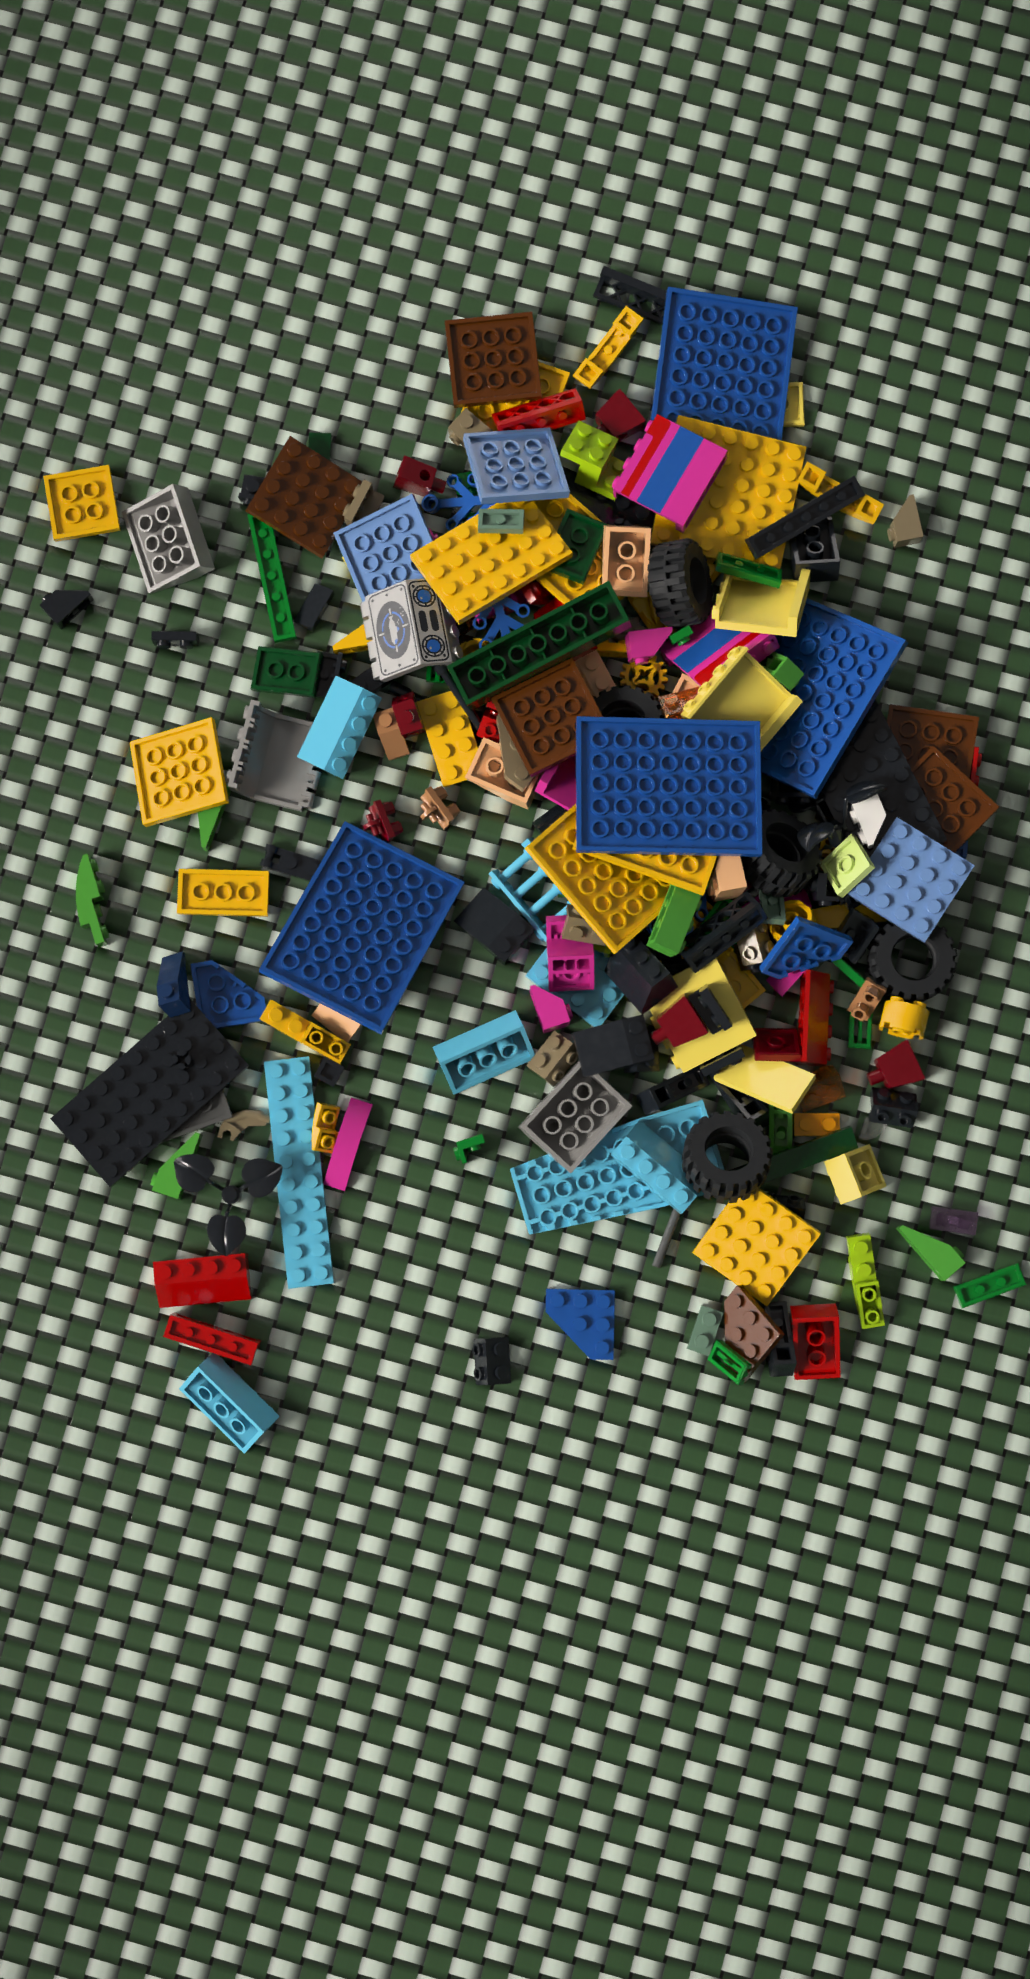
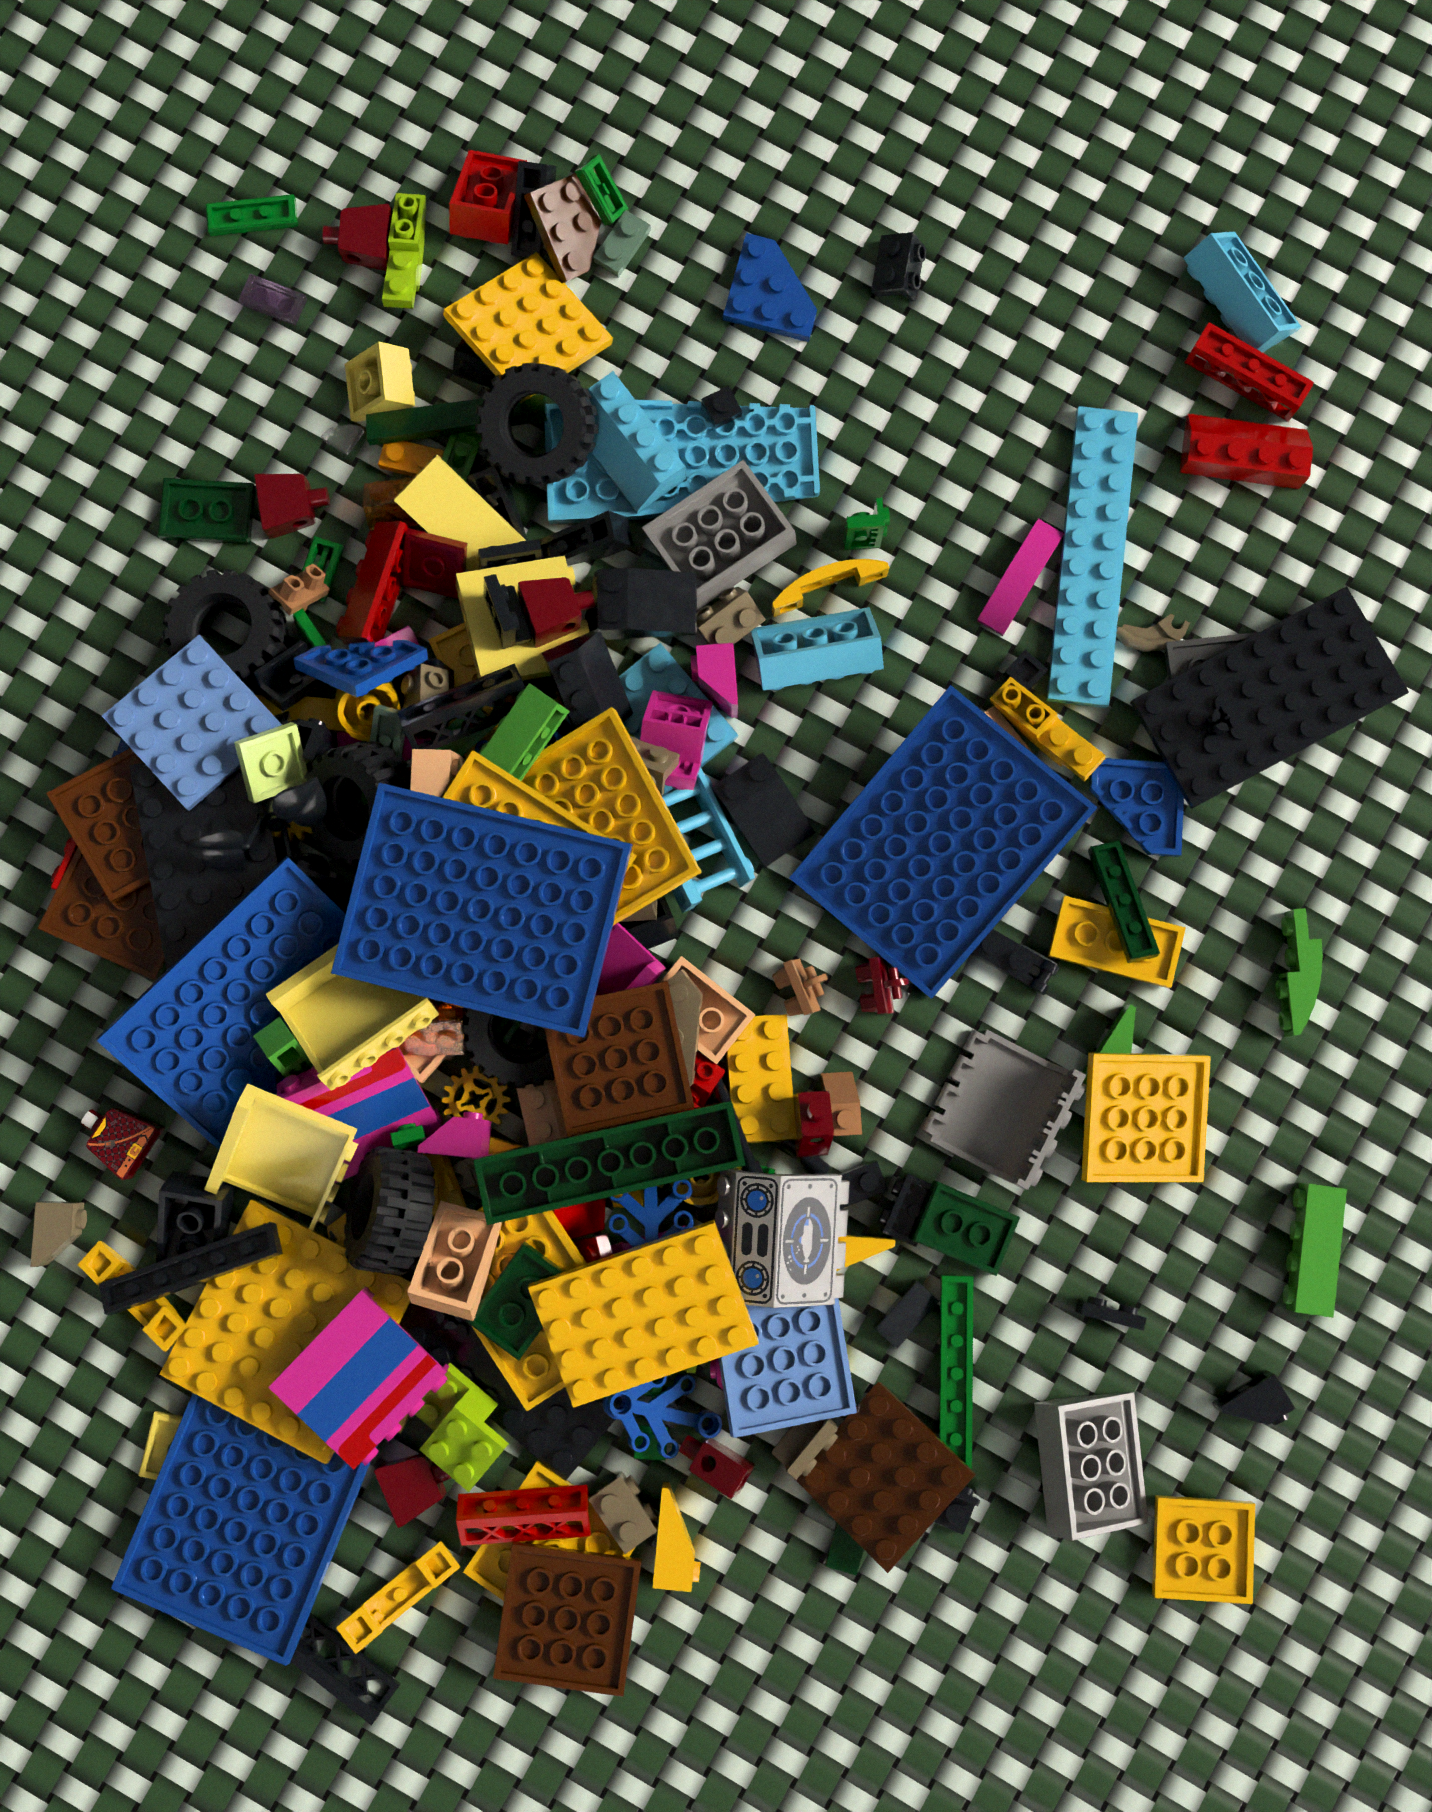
camera: 160 degrees left, 0 degrees up
bright green slope [150,1132,203,1200] -> none
dark blue slope [157,951,191,1018] -> none
black plant [174,1154,283,1256] -> none
medium azure slope [297,676,382,779] -> none
yellow slope [312,1102,340,1154] -> none
medium blue plate [463,427,570,504] -> none
sand green plate [478,509,524,534] -> none
dark grey bar [652,1208,681,1268] -> none
green tile [715,552,782,588] -> none
white slope [849,794,886,849] -> none
black bracket [868,1087,918,1128] -> none
yellow brick [879,996,930,1040] -> none
bright green slope [896,1225,965,1281] -> none
none -> torso [81,1108,165,1180]
none -> dark green tile [158,478,256,545]
none -> dark red torso [323,204,393,271]
none -> yellow slope [653,1482,701,1592]
none -> black plate [701,386,742,429]
none -> yellow slope [772,559,890,617]
none -> dark green tile [1088,840,1160,963]
none -> bright green brick [1283,1183,1347,1318]

